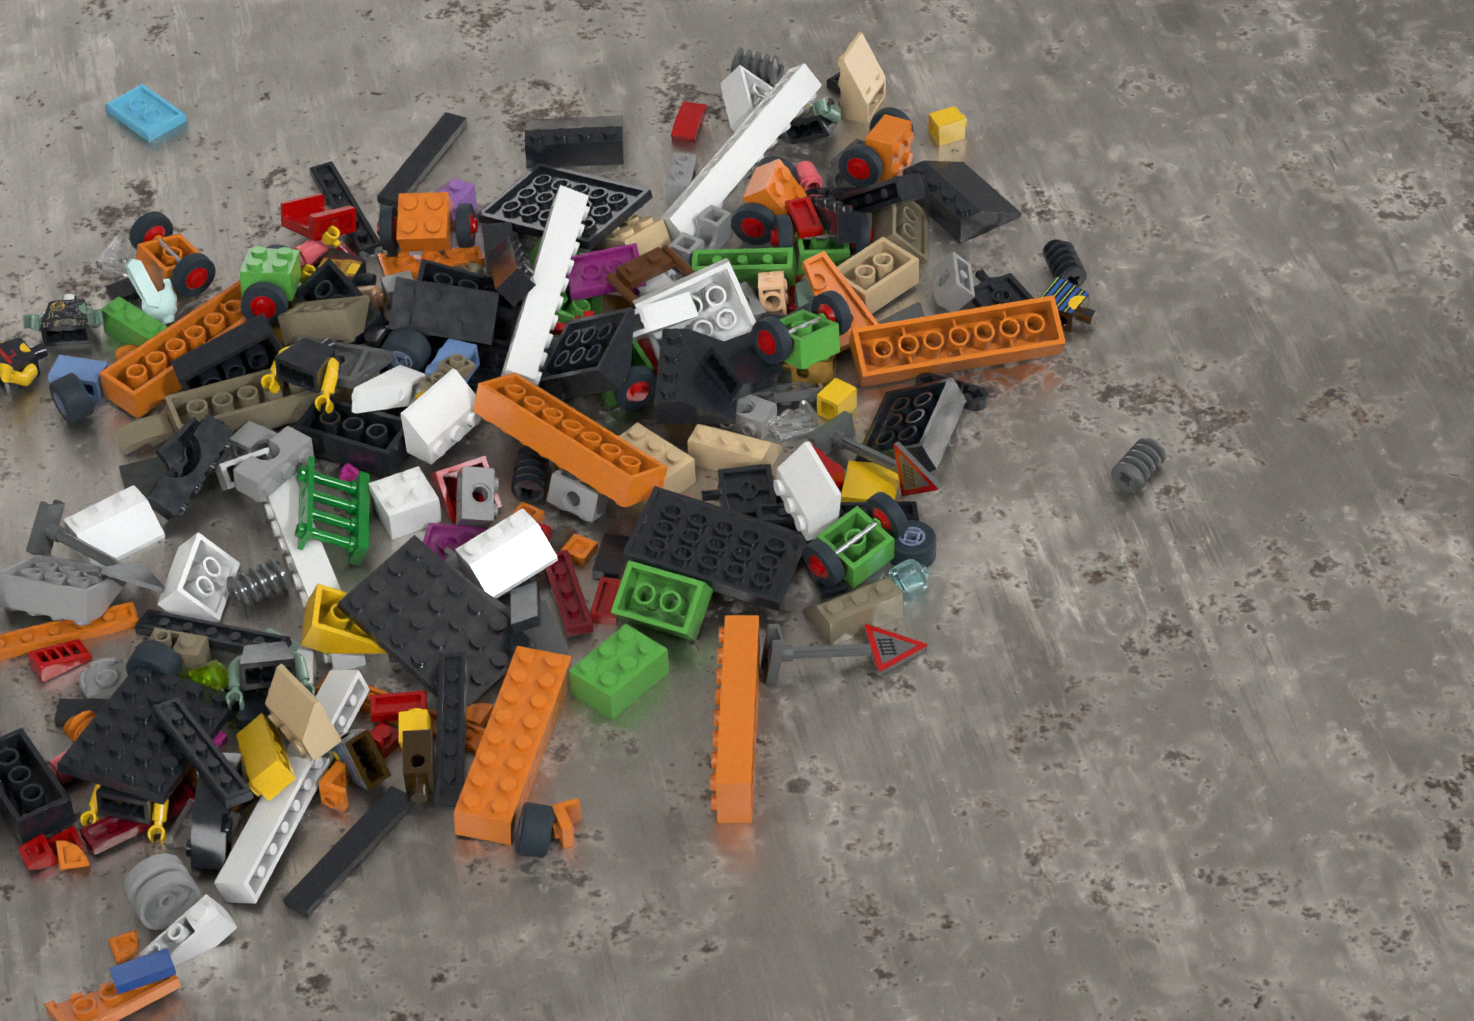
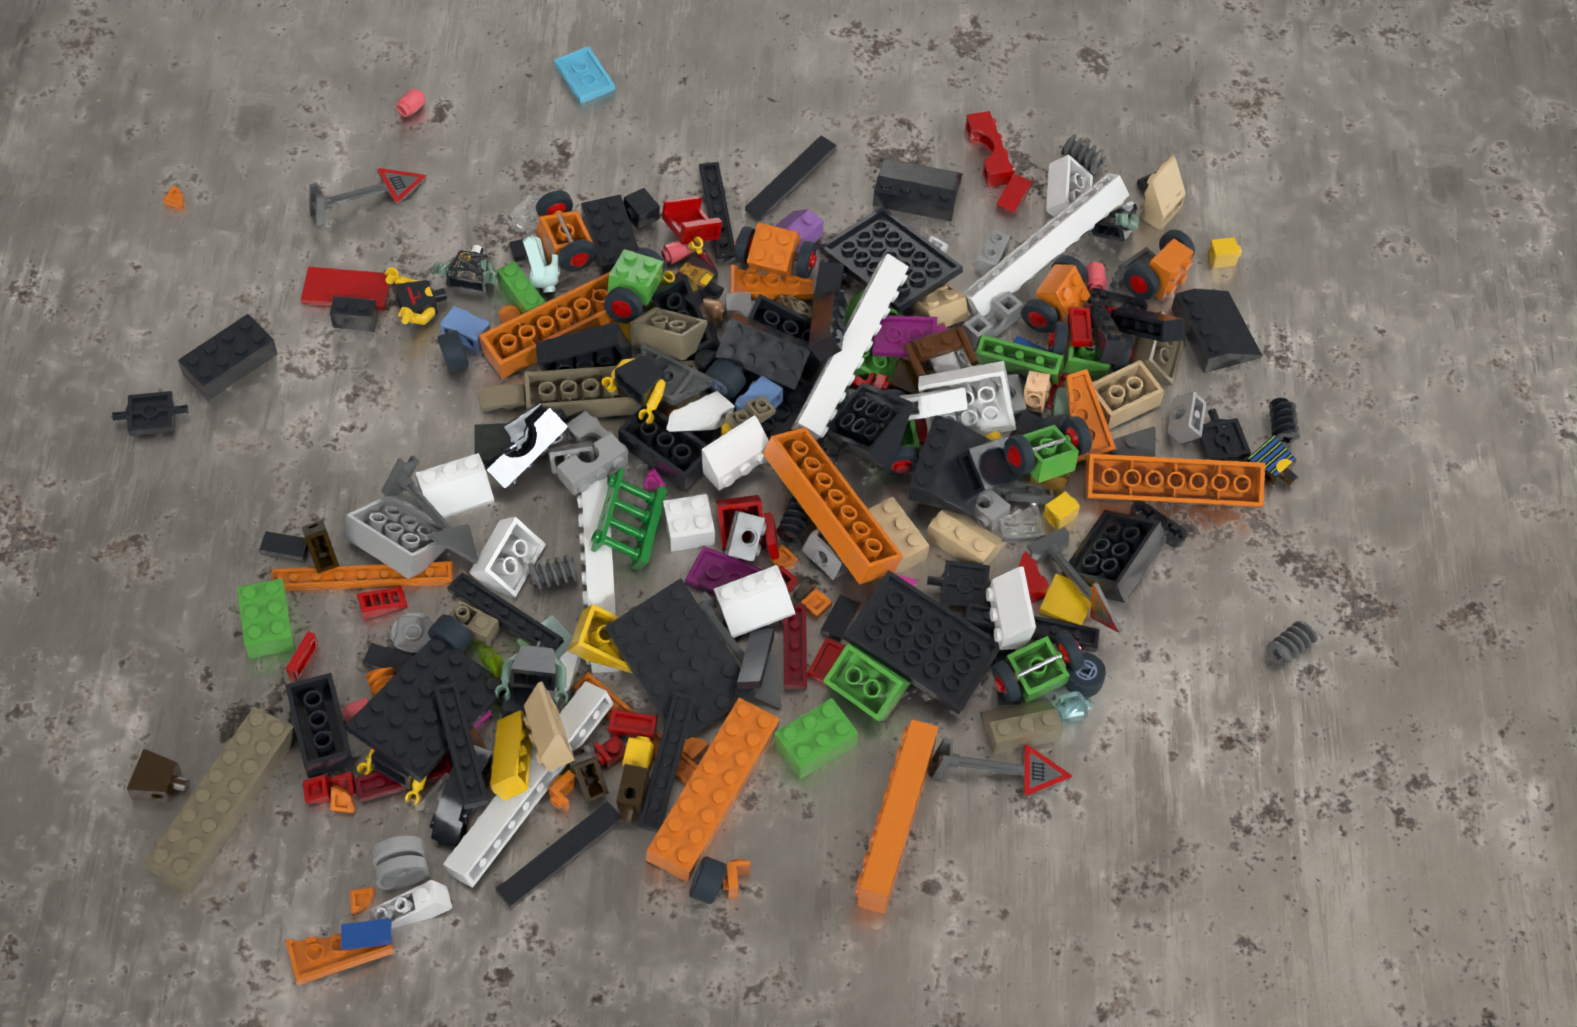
camera: 10 degrees right, 15 degrees up
none -> black brick [581,194,639,276]
none -> black head [623,188,660,229]
none -> red tile [763,512,780,560]
none -> red arch [965,111,1015,188]

